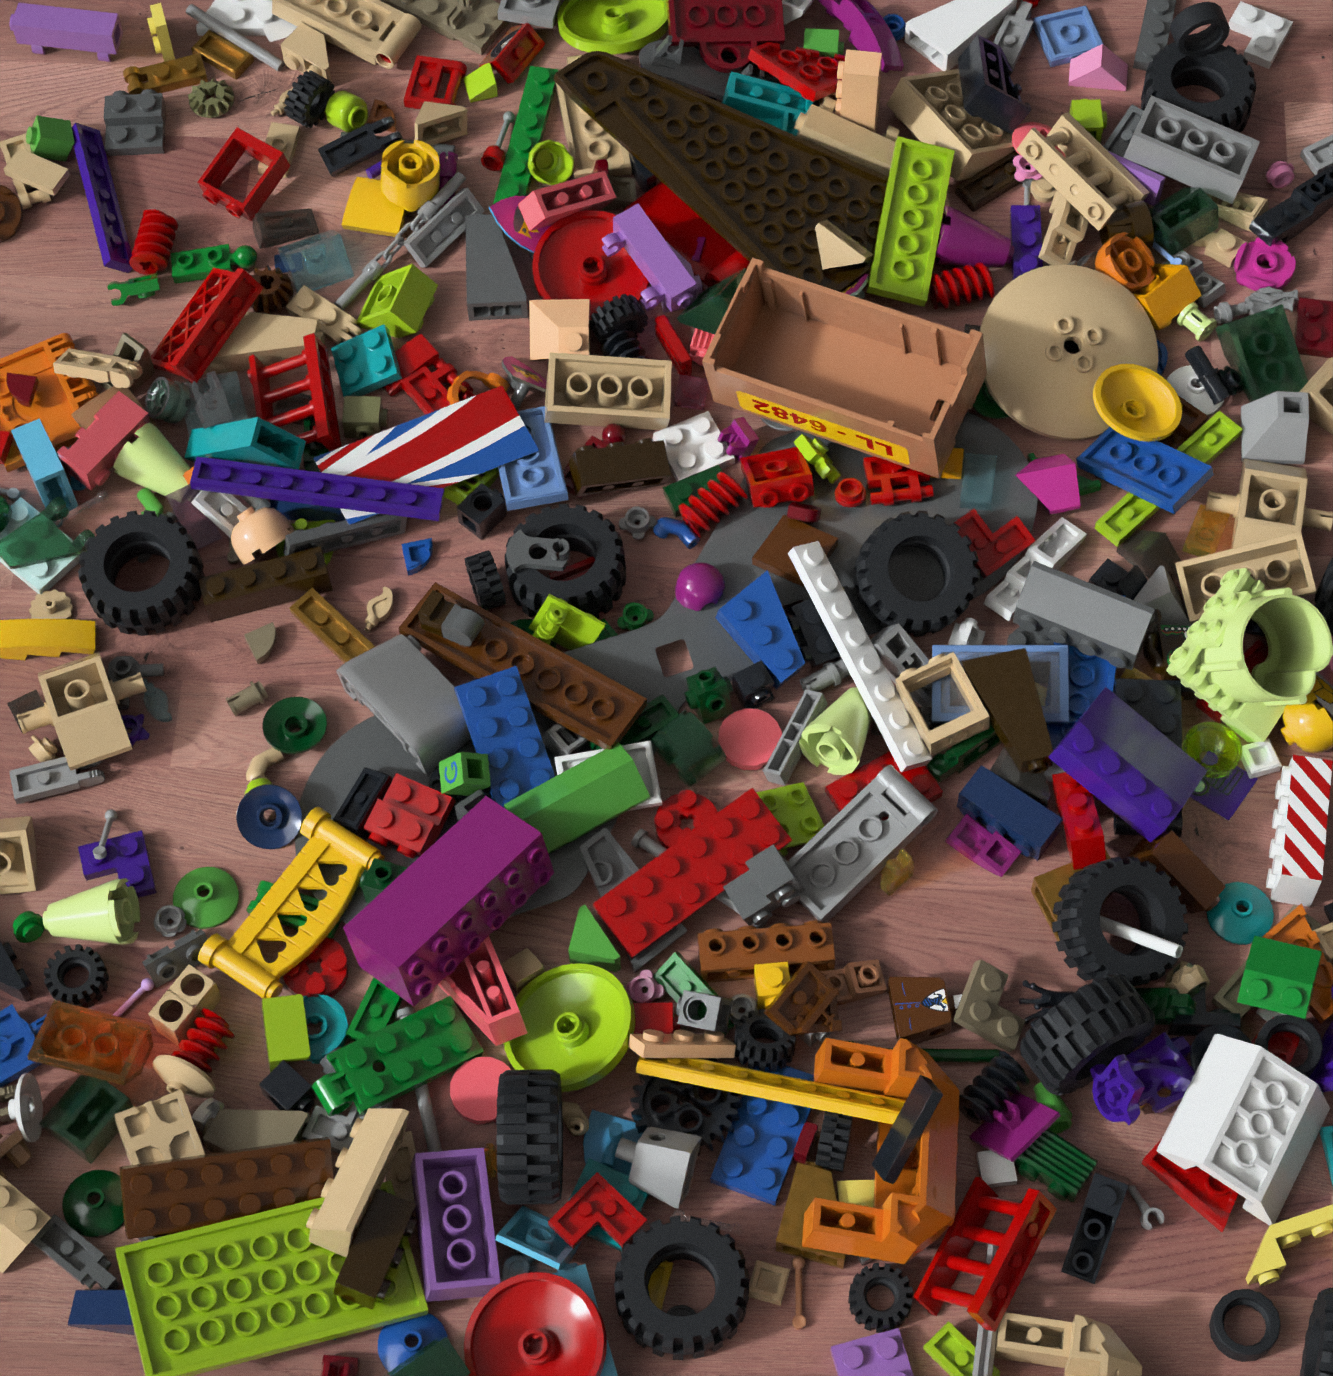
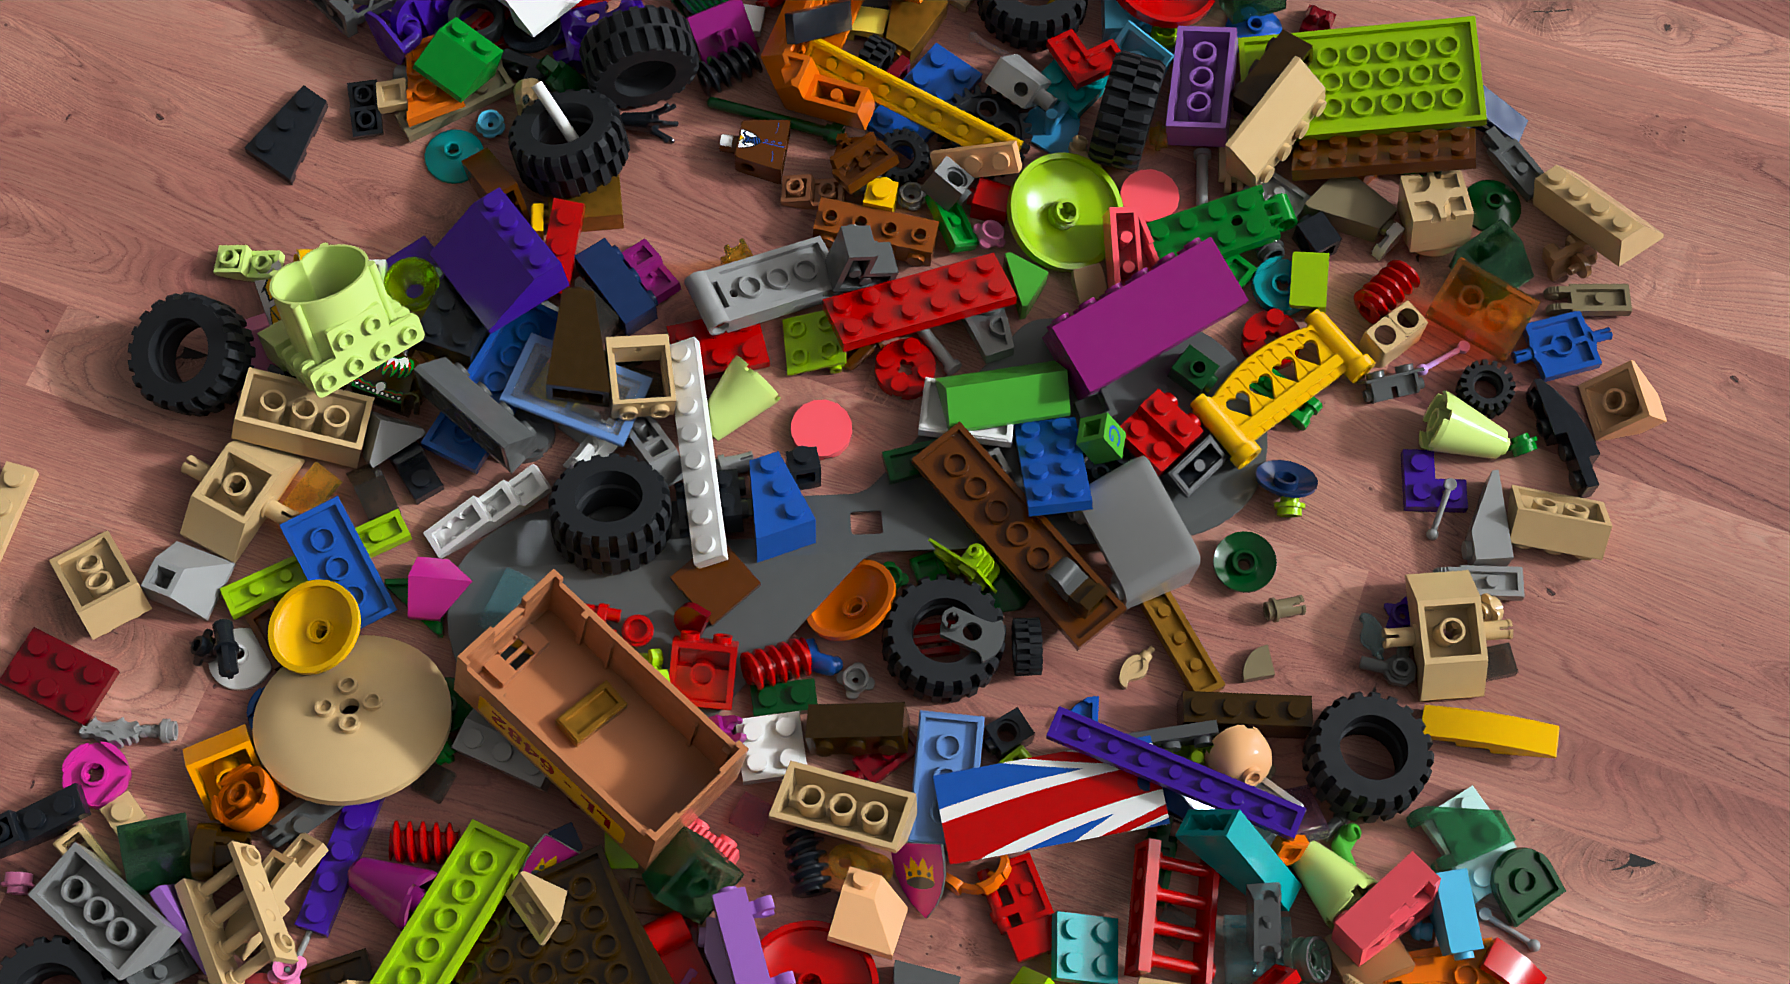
camera: 170 degrees left, 5 degrees up
white dish [8,1073,43,1142] -> none
tan piece [29,589,73,619] -> none
tan dish [153,1055,216,1098] -> none
light grey plate [154,905,187,937] -> none
bright green dish [173,867,239,929] -> none
tan arm [246,747,284,782] -> none
olive brick [342,396,389,440] -> none
black tyre [589,294,648,344] -> none
clear green brick [652,709,726,787] -> none
red tile [655,314,692,380] -> none
magenta hair [675,562,725,611] -> none
dark green brick [685,667,733,724] -> none
light grey piece [763,689,828,786] -> none
dark tan plate [953,959,1025,1052] -> none
red plate [954,508,1036,578] -> none
light blue hinge [1153,238,1183,265] -> none
light grey slope [1163,250,1226,308] -> none
yellowish green bush [1176,302,1217,342] -> none
clear green slope [1215,304,1308,402] -> none
white brick [1266,755,1333,907] -> none
none -> medium azure plate [476,110,505,138]
none -> yellow tile [531,203,544,241]
none -> pearl gold tile [555,680,628,747]
none -> orange dish [806,559,896,641]
none -> light grey slope [1461,470,1514,566]

